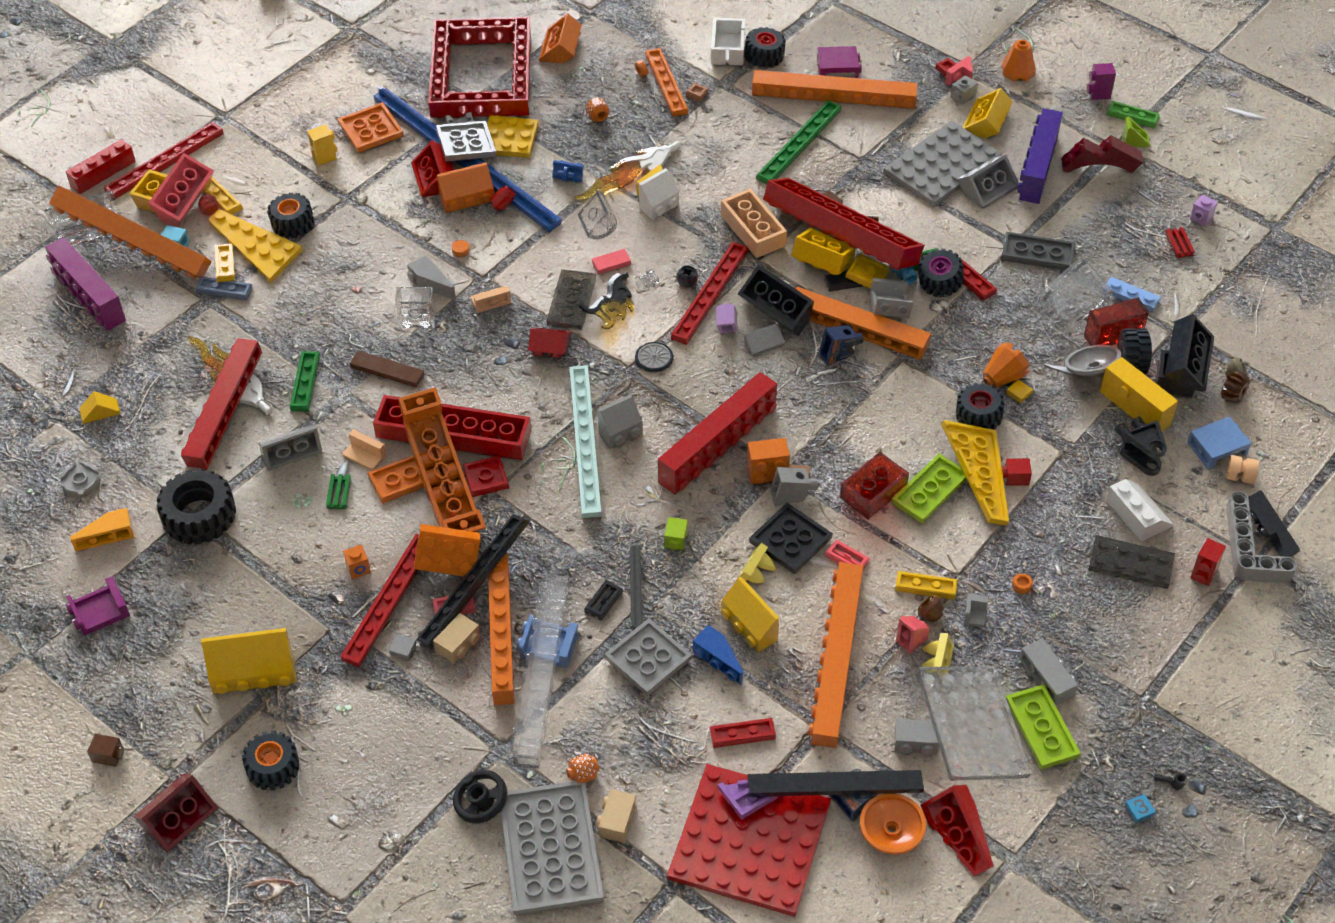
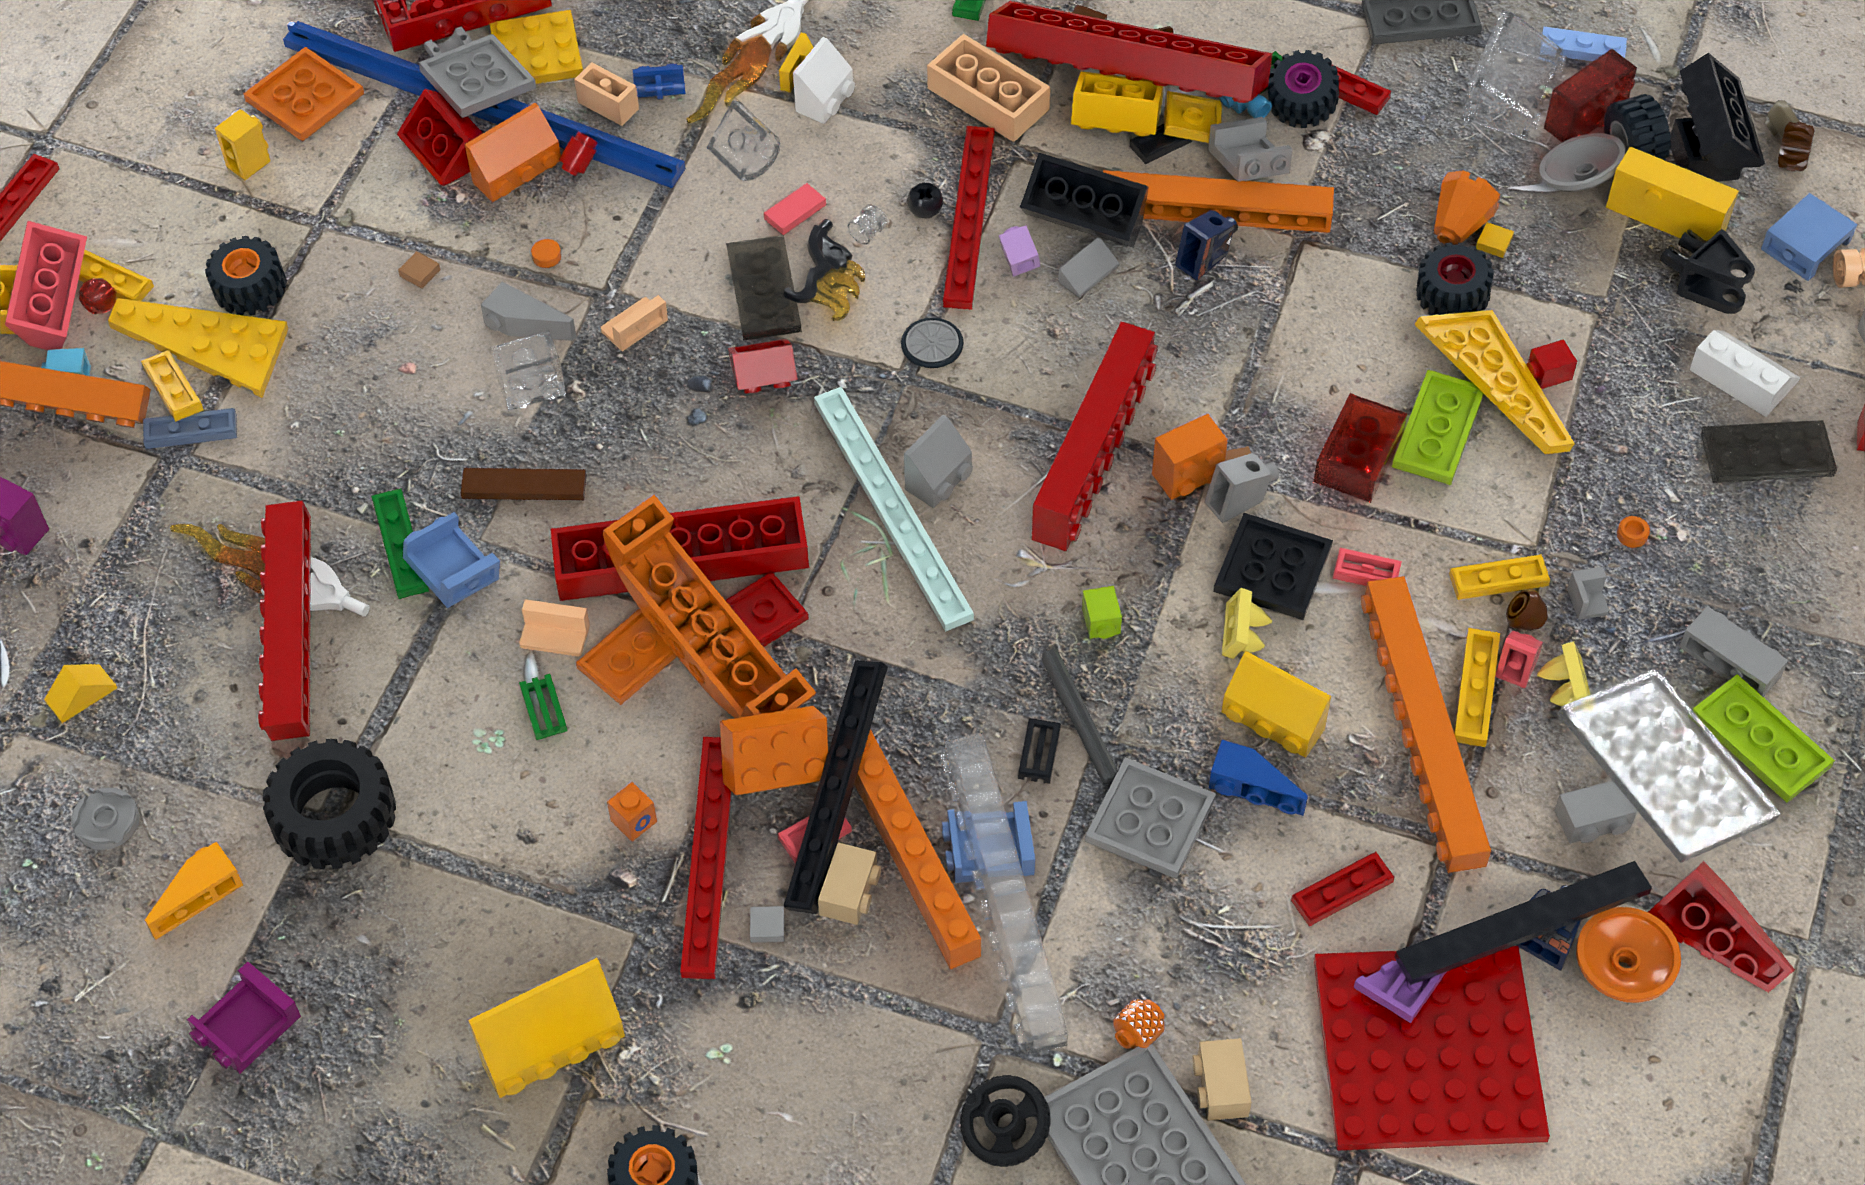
camera: 20 degrees left, 5 degrees up
light grey slope [258,424,323,471] -> none
none -> medium nougat tile [398,251,441,289]
none -> medium blue panel [403,512,500,608]
none -> light nougat brick [574,62,639,126]
none -> yellow plate [1454,628,1500,747]

